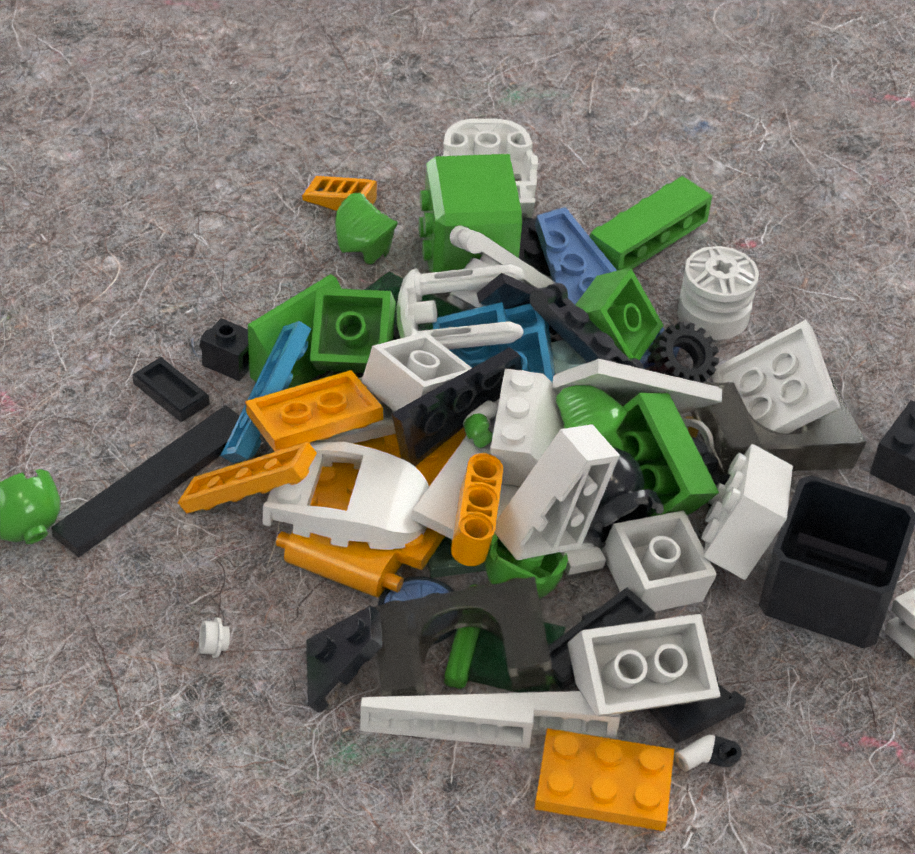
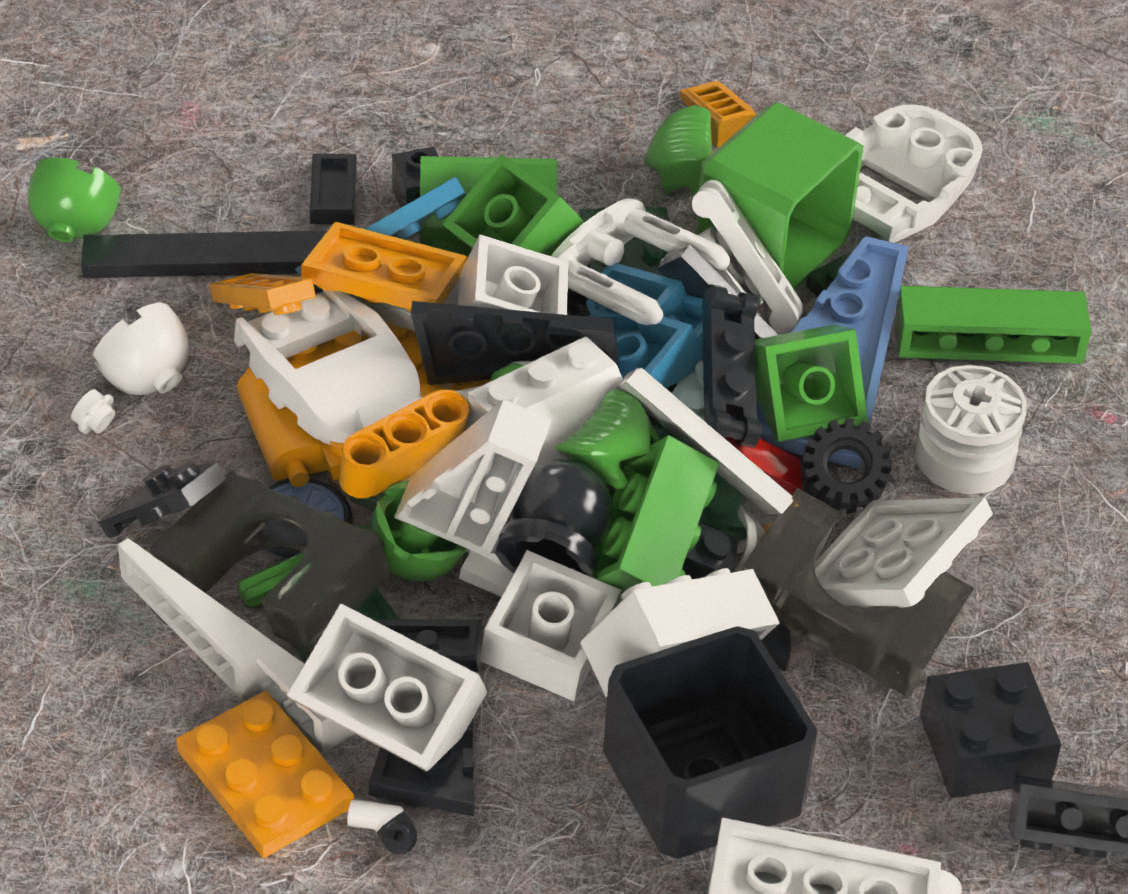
camera: 45 degrees right, 0 degrees up
none -> white cylinder [93,302,191,395]

